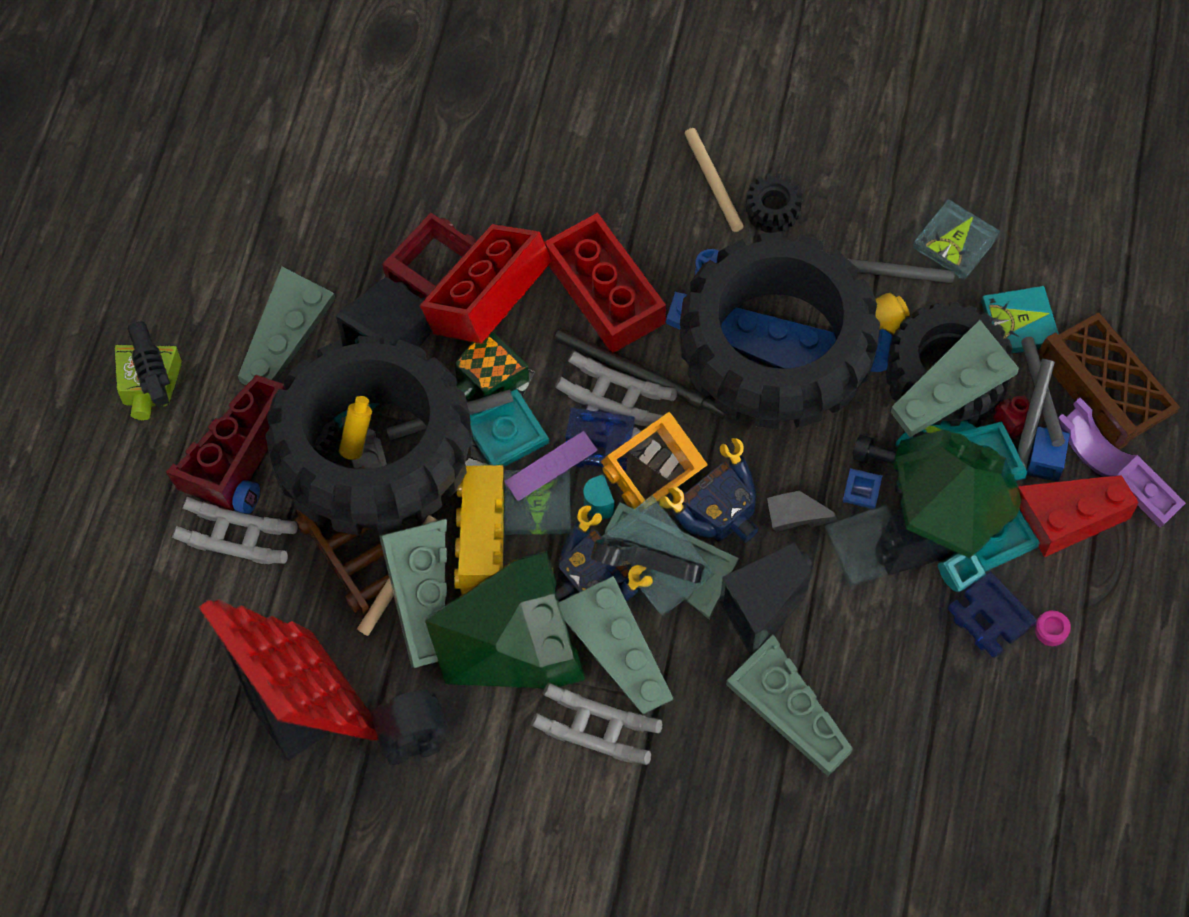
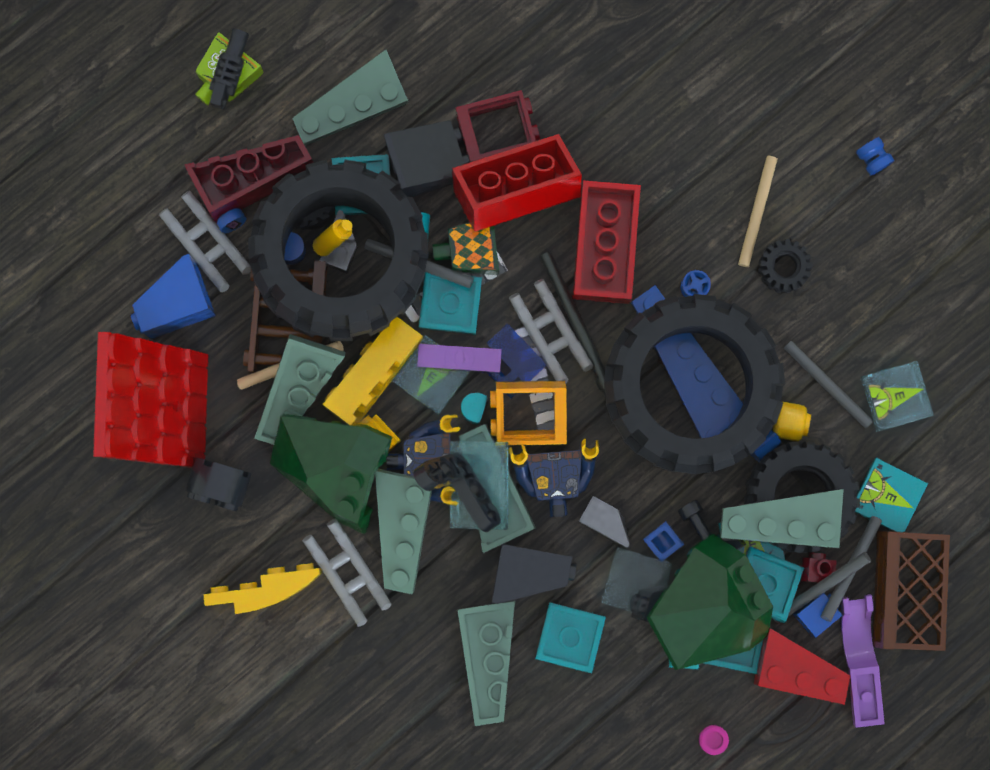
camera: 30 degrees right, 20 degrees up
clear blue plate [947,571,1037,658] -> none
none -> blue slope [131,254,216,339]
none -> yellow slope [203,563,321,614]
none -> teal tile [535,602,606,674]
none -> blue wheel [855,137,895,176]

